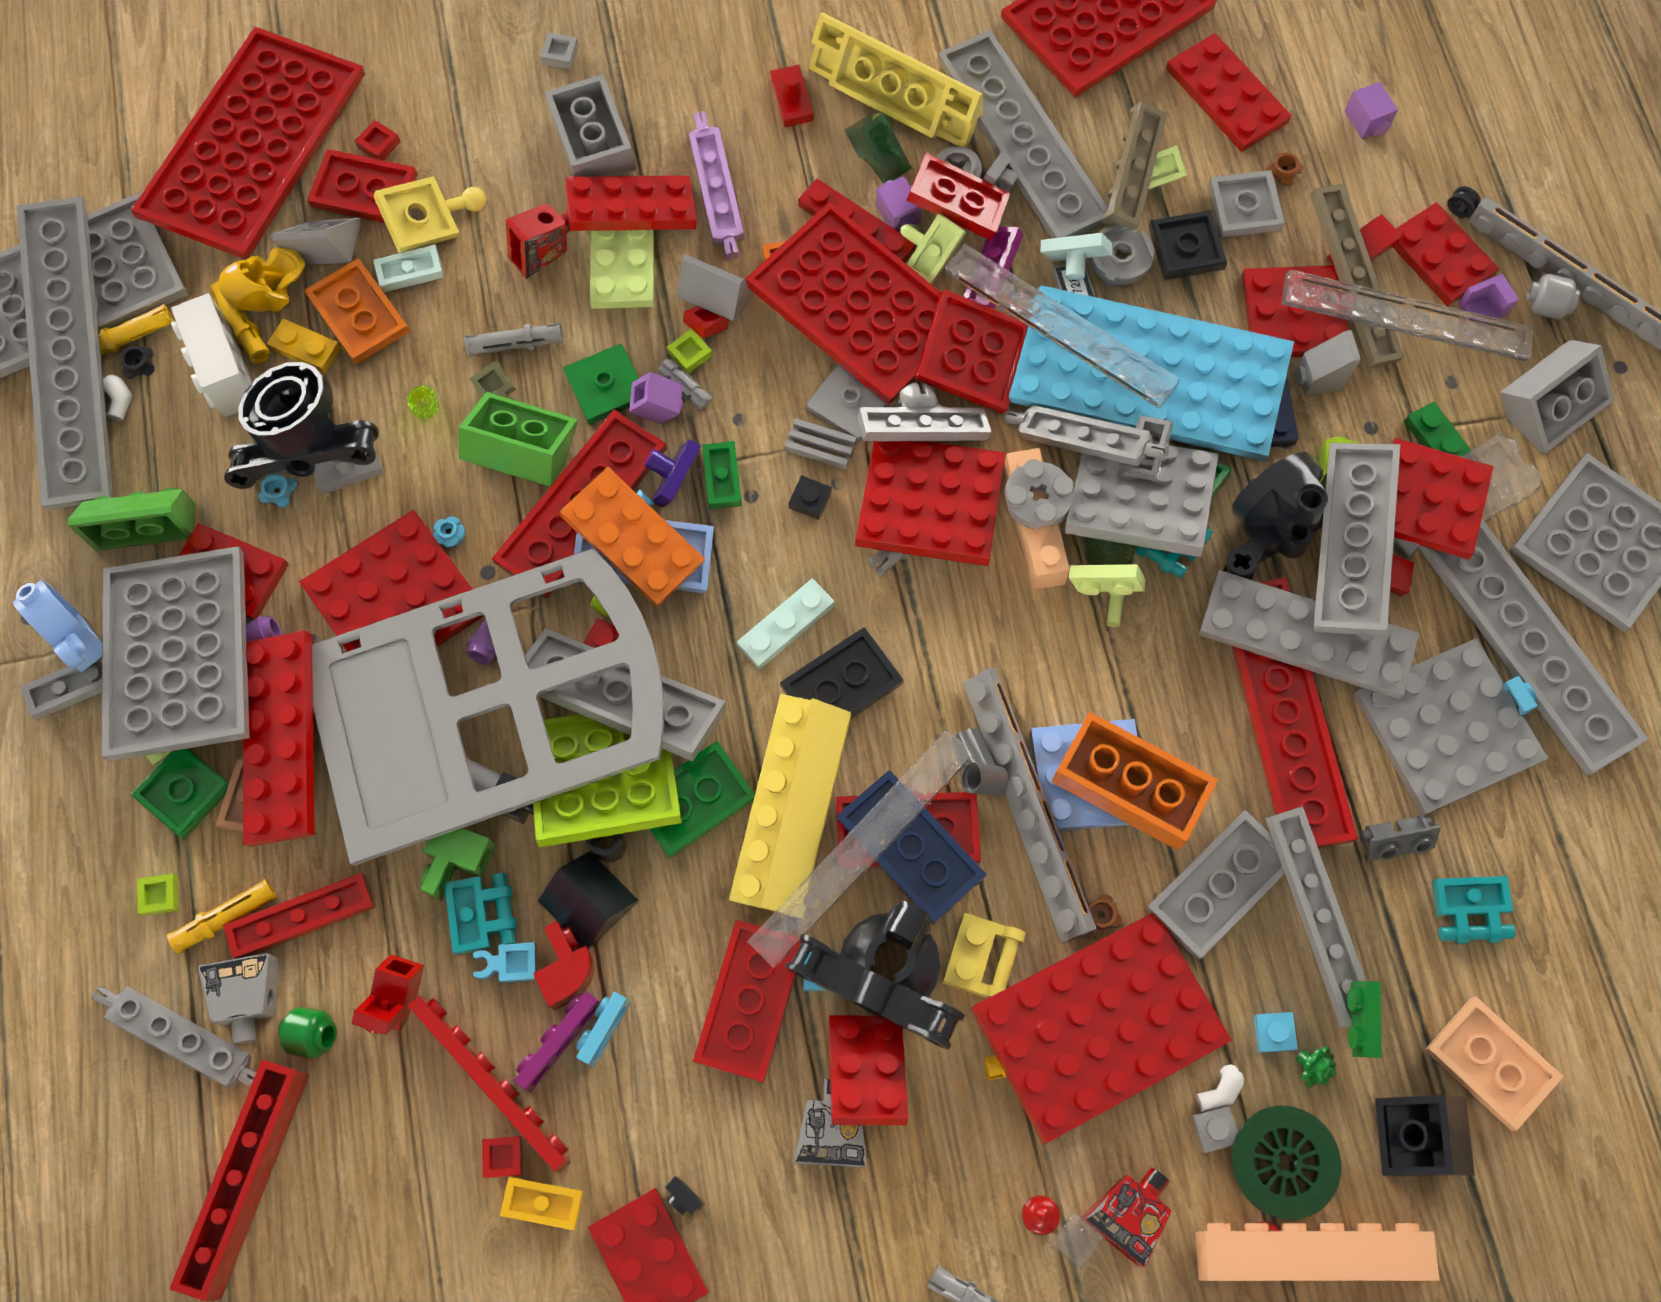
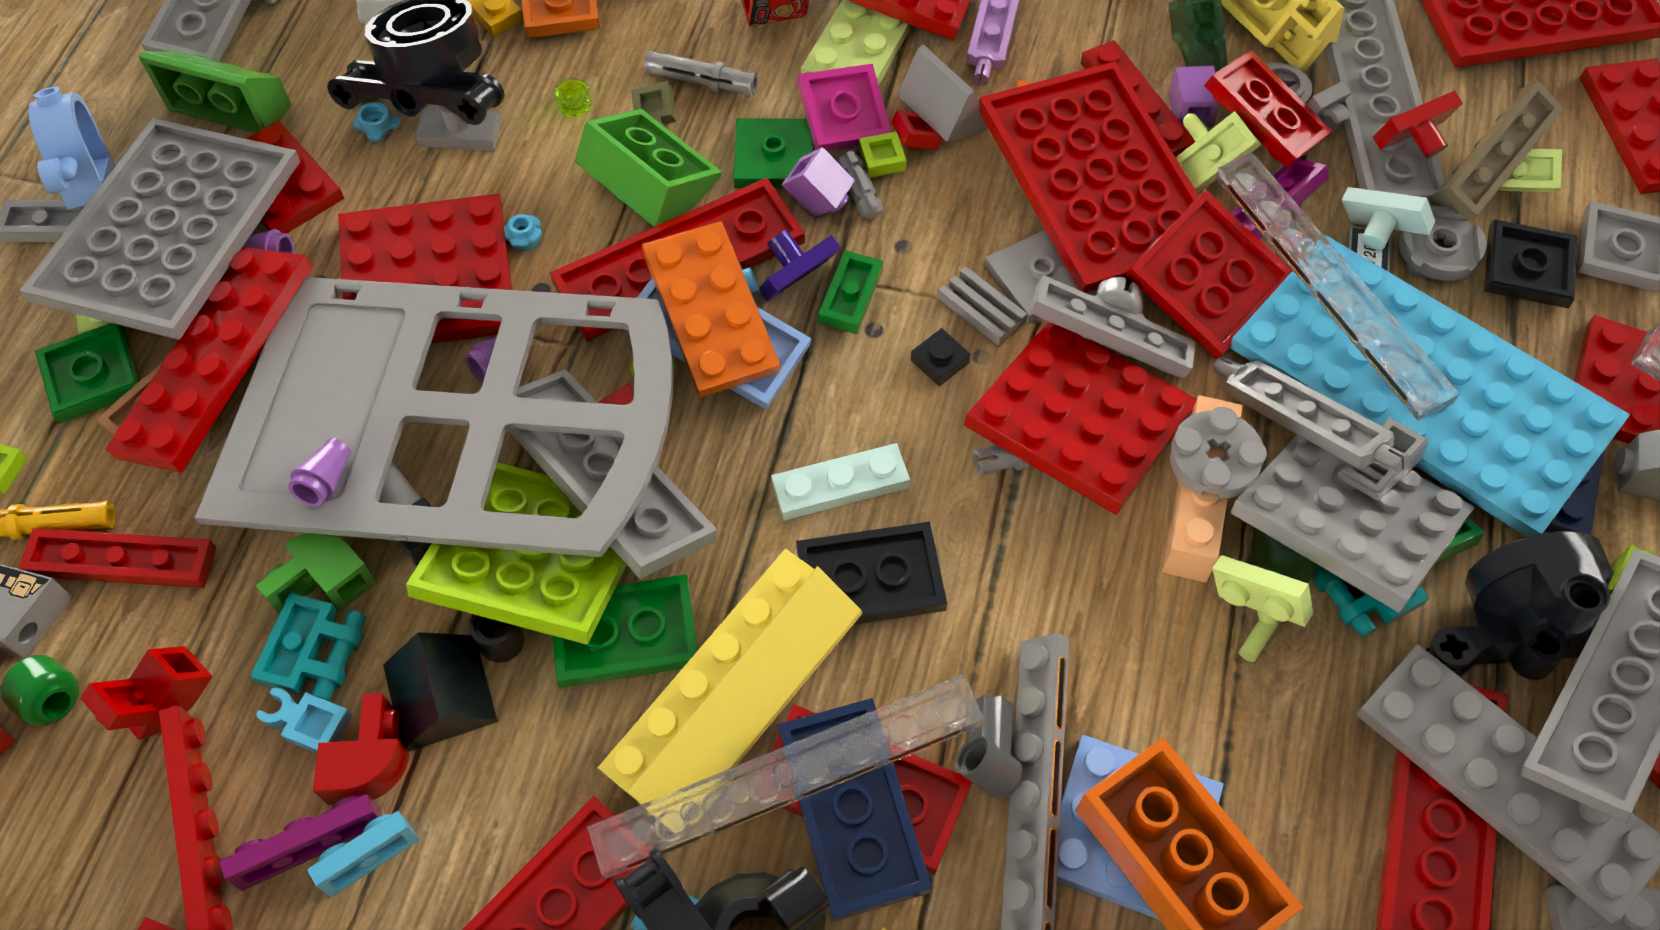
camera: 25 degrees right, 10 degrees down
none -> medium lavender cone [288,438,351,507]
none -> dark pink plate [797,64,892,150]
none -> red tile [1373,90,1463,159]

